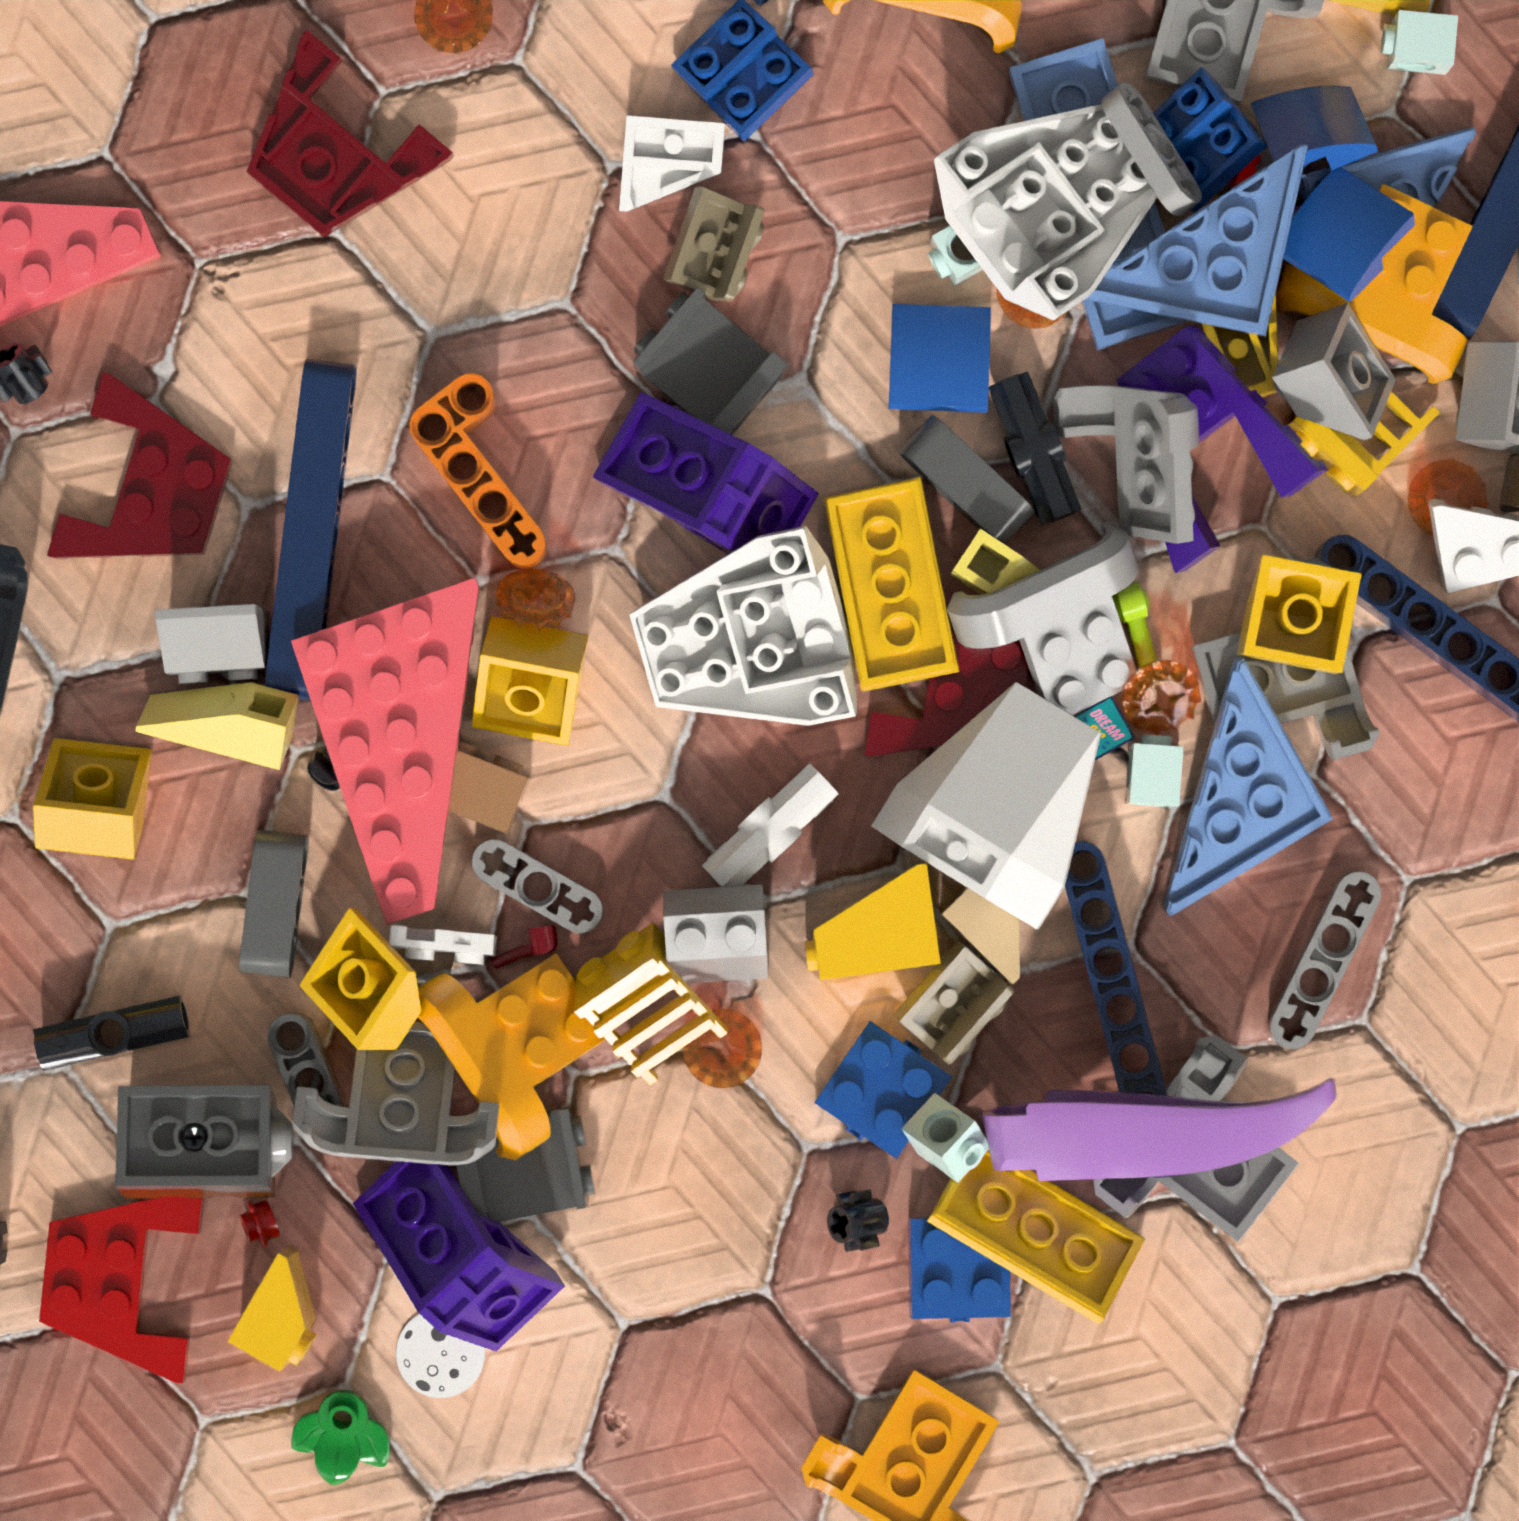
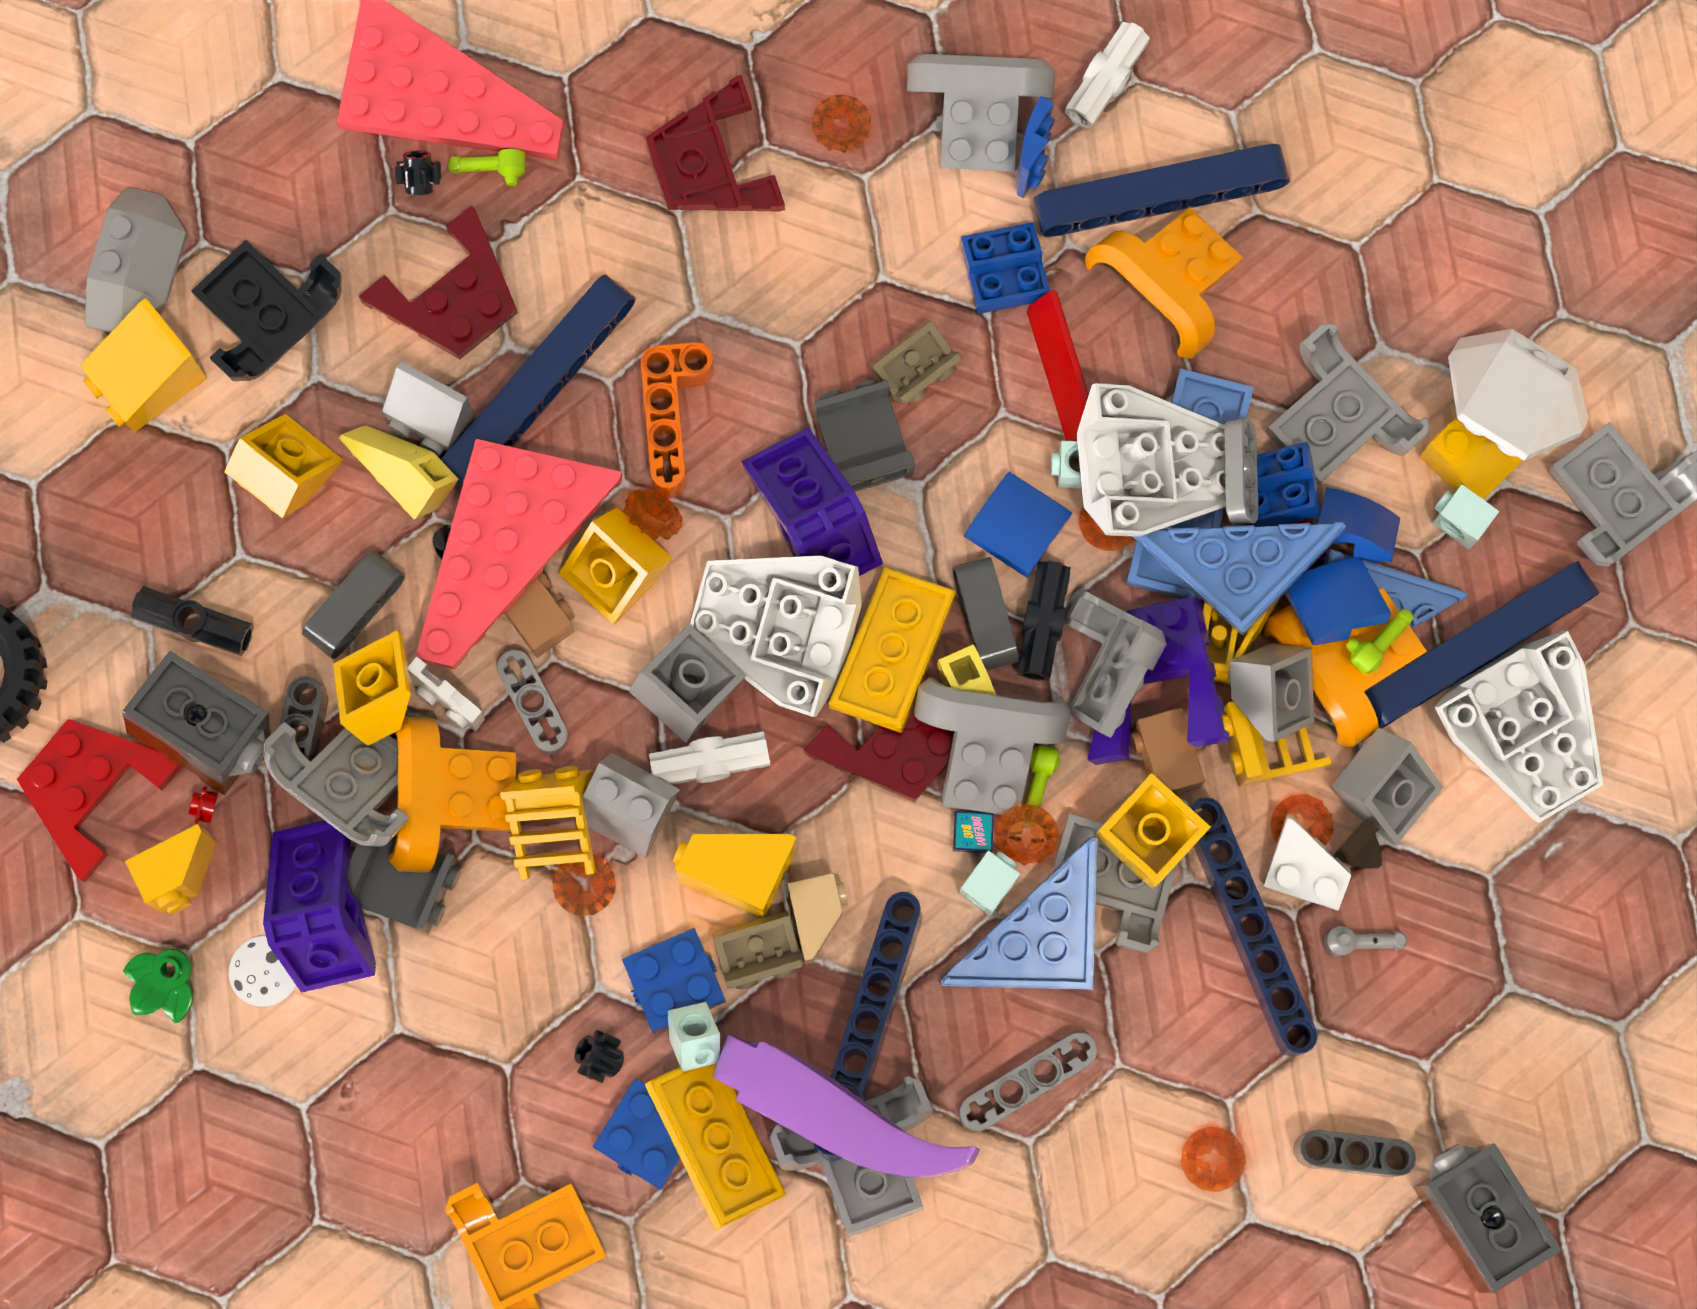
camera: 30 degrees right, 10 degrees down
dark red hand [491,925,558,969] -> none
white wing [619,115,725,212] -> none
white wedge [872,682,1101,930] -> none
none -> lime piece [447,148,525,186]
none -> light grey slope [629,624,747,743]
none -> red slope [1027,290,1089,441]
none -> medium nougat brick [1130,707,1205,795]
none -> lime piece [1346,609,1414,675]

